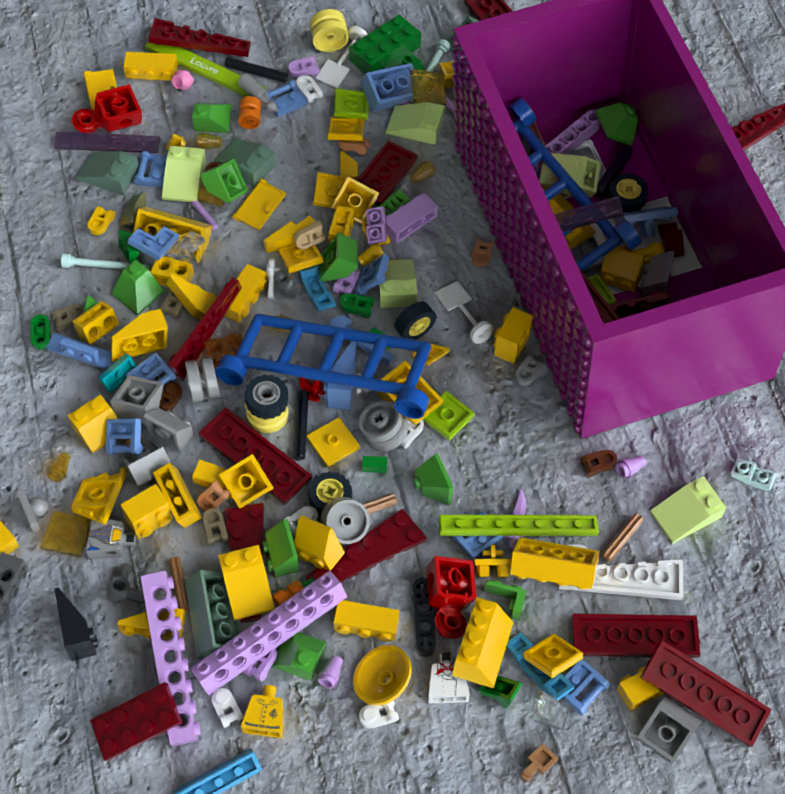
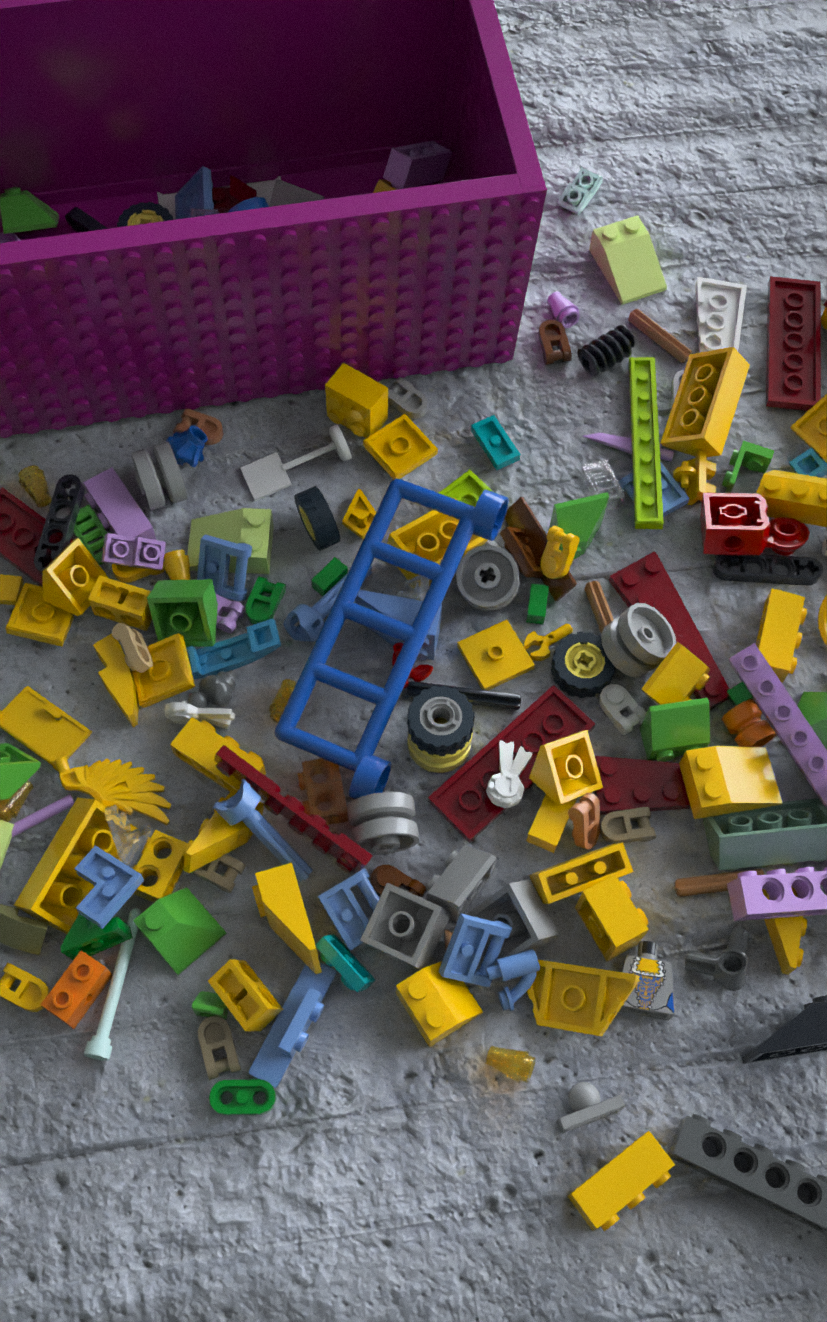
camera: 85 degrees left, 5 degrees up
clear yellow plate [41,511,91,558] -> none
none -> black beam [34,474,85,576]
none -> orange brick [40,950,112,1029]
none -> yellow animal [54,757,171,826]
none -> light grey wheel [131,441,188,511]
none -> blue rock [166,426,208,467]
none -> medium blue piece [213,779,313,882]
none -> yellow plate [363,414,438,480]
none -> teal plate [471,415,521,471]
none -> white piece [486,740,532,808]
none -> medium blue plant [486,949,540,1011]
none -> reddish brown bracket [499,497,577,601]
none -> yellow bar [524,623,573,661]
none -> yellow plate [540,525,579,579]
none -> black piece [577,325,635,377]

